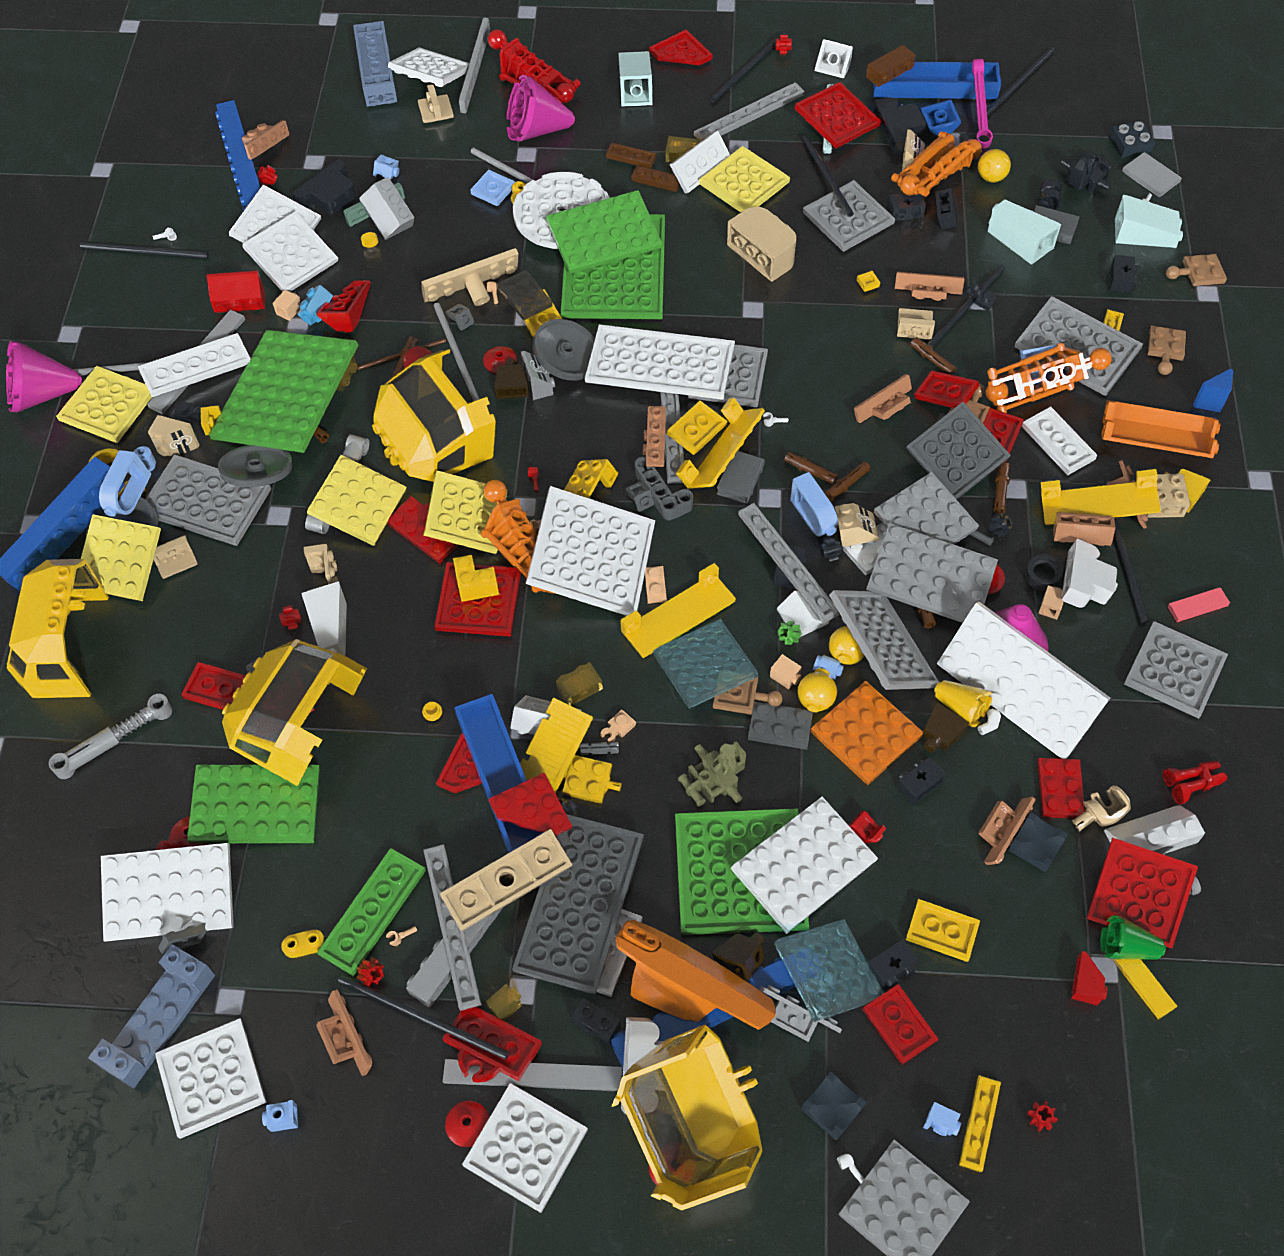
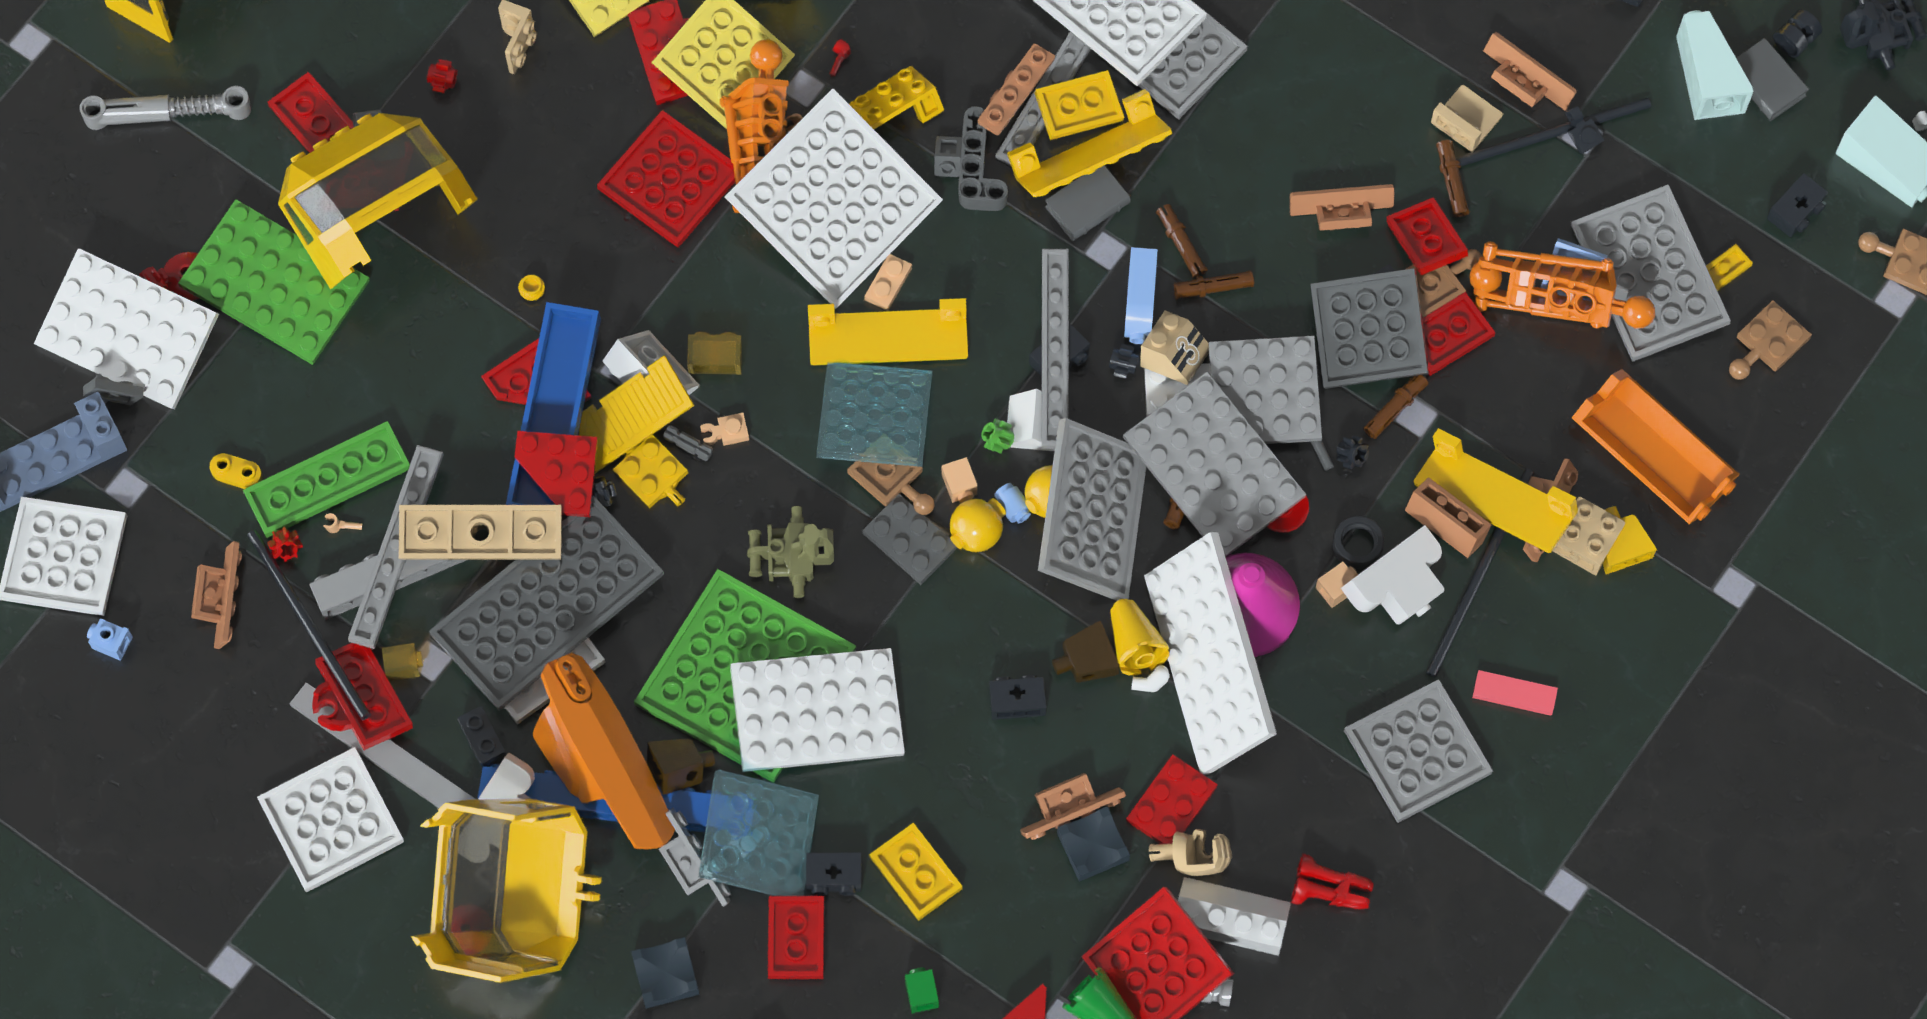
camera: 30 degrees right, 10 degrees up
white slope [302,581,347,663] -> none
red dish [445,1101,490,1148] -> none
yellow brick [453,555,499,602] -> none
white hand [763,412,788,427] -> none
orange plate [810,681,923,785] -> none
red bracket [849,811,886,843] -> none
yellow plate [857,271,880,292] -> none
white plate [1022,407,1097,475] -> none
blue slope [1193,369,1233,412] -> none
none -> green brick [905,968,939,1013]

